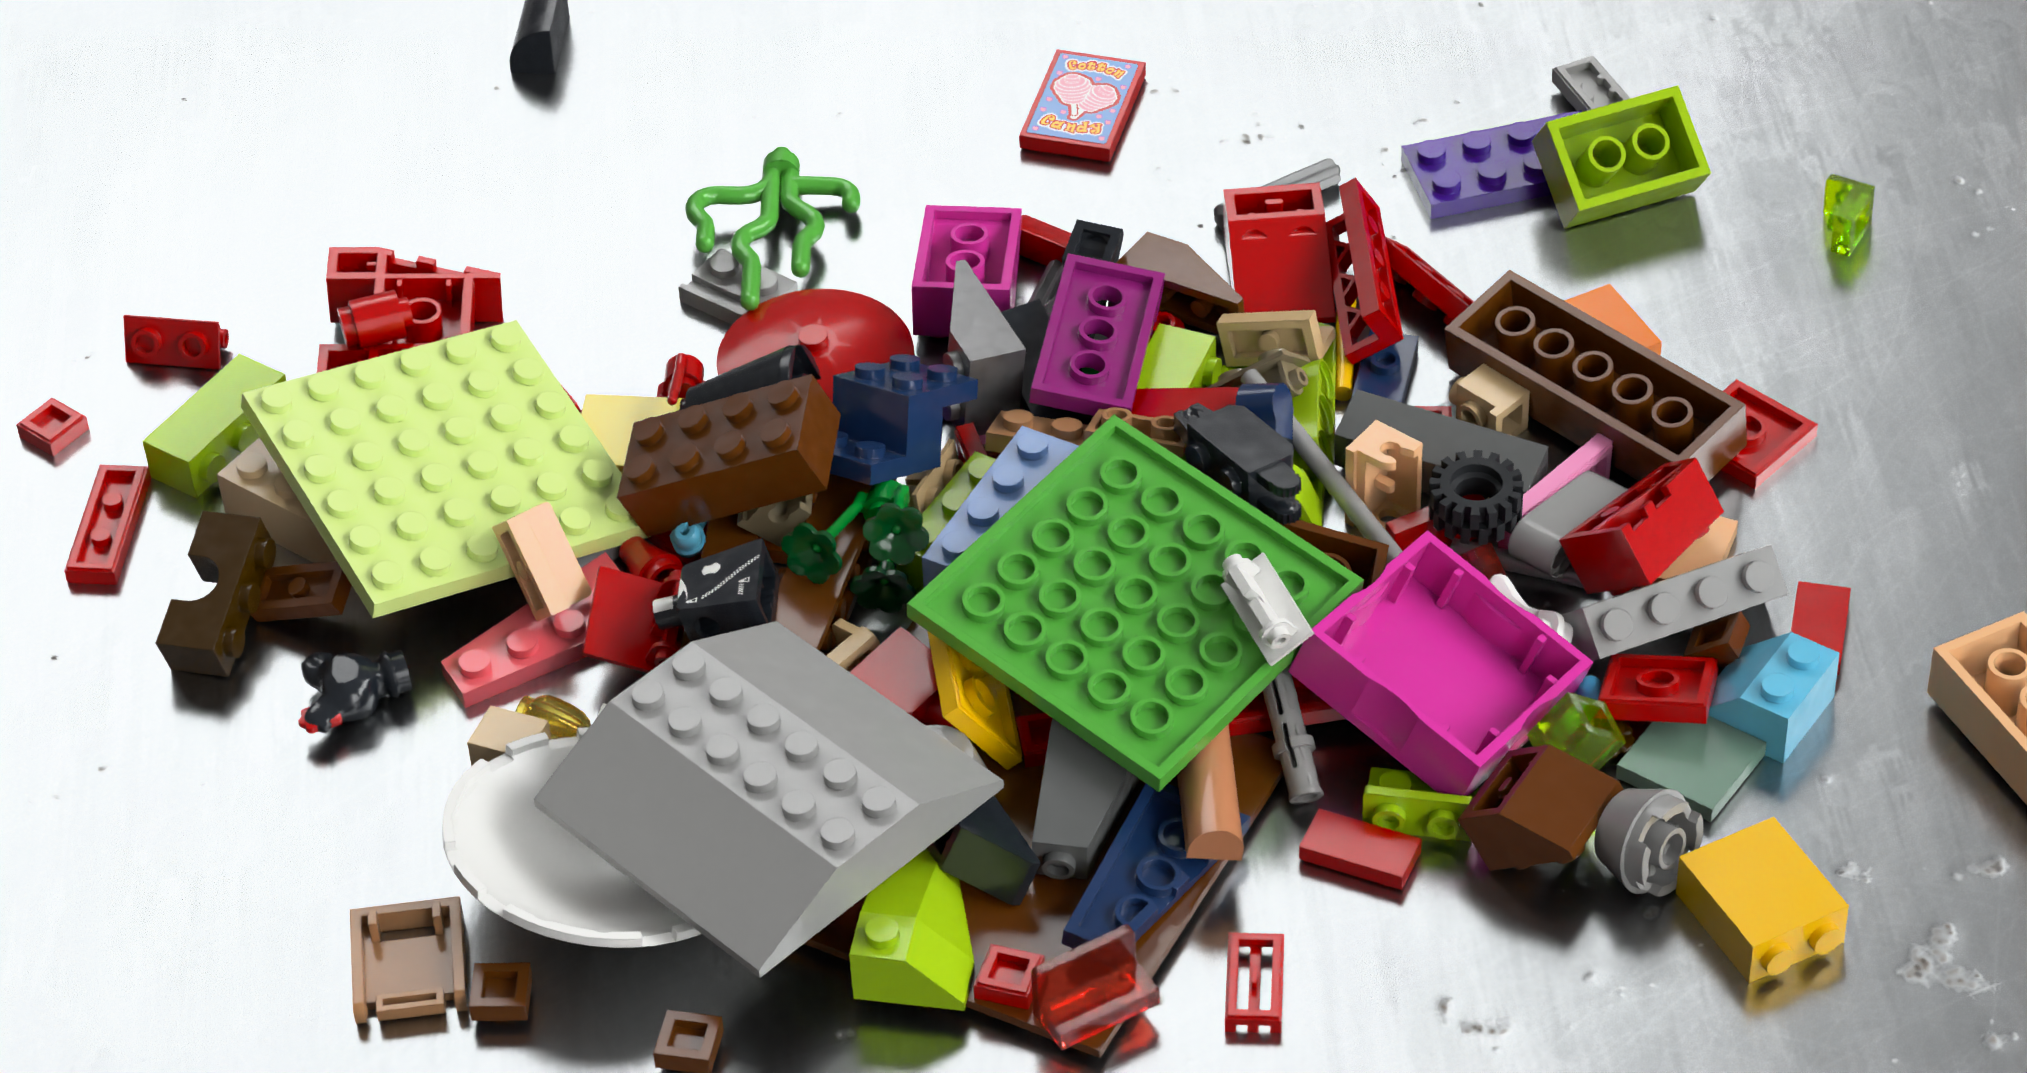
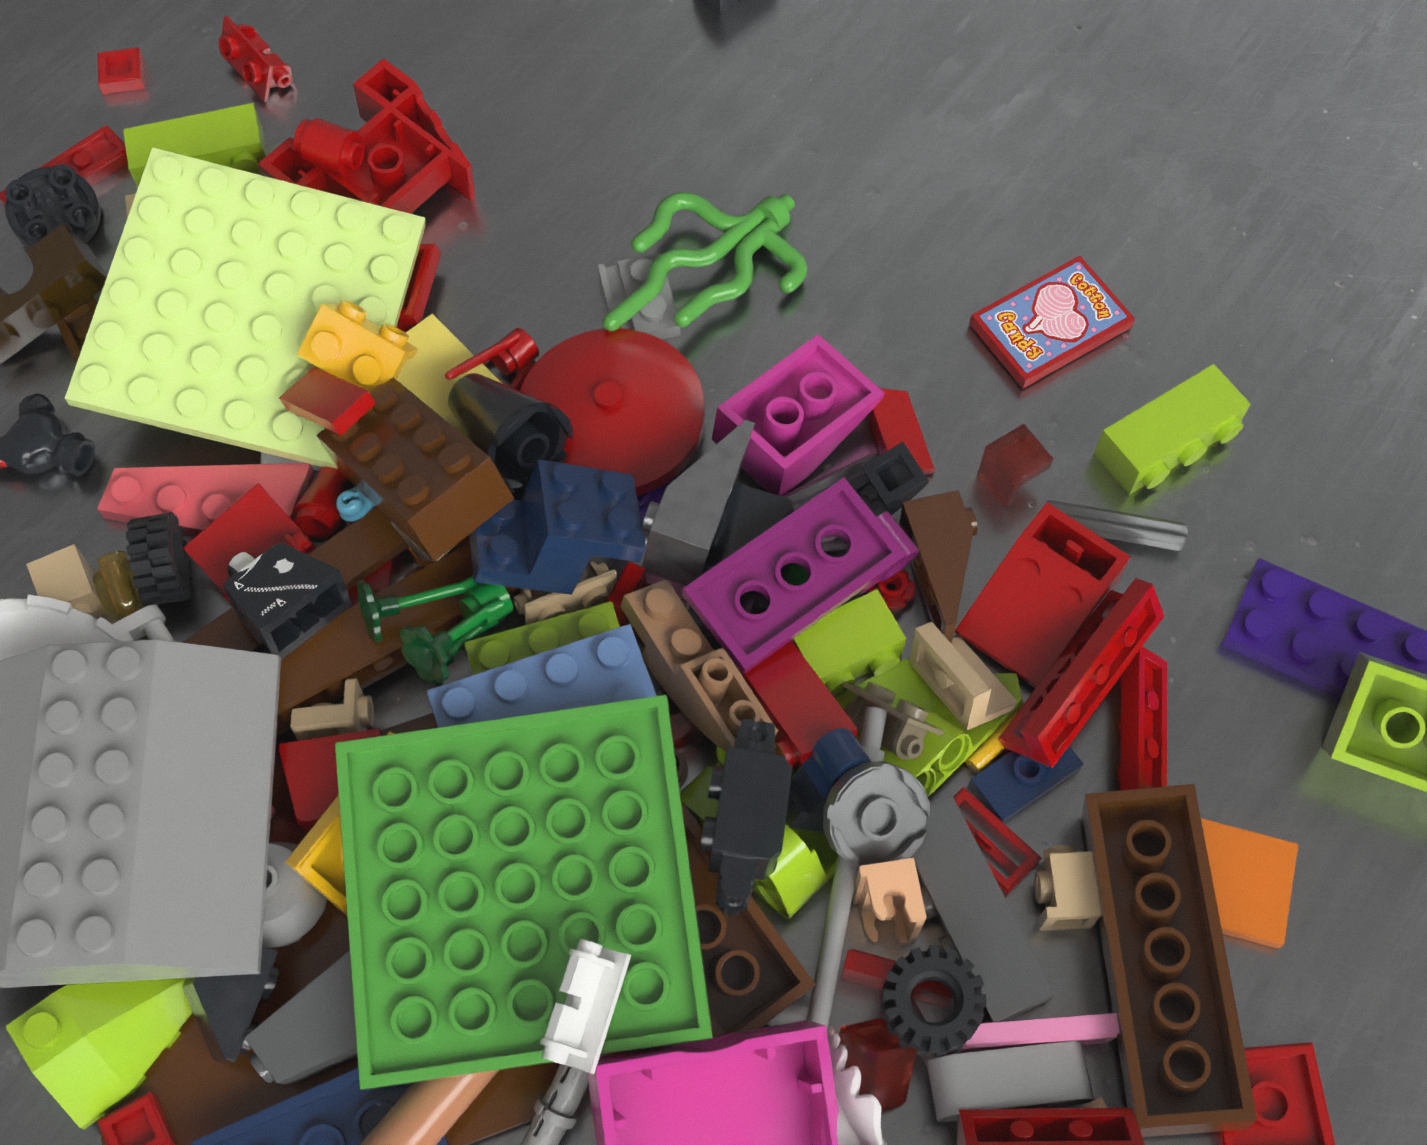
camera: 40 degrees right, 20 degrees up
light nougat panel [492,502,592,621] -> none
none -> black tile [5,164,101,248]
none -> black tyre [126,512,193,606]
none -> red tile [279,367,376,435]
none -> yellow bracket [297,299,418,393]
none -> tile [823,761,930,868]
none -> clear red panel [977,424,1054,508]
none -> lime brick [1093,364,1251,495]

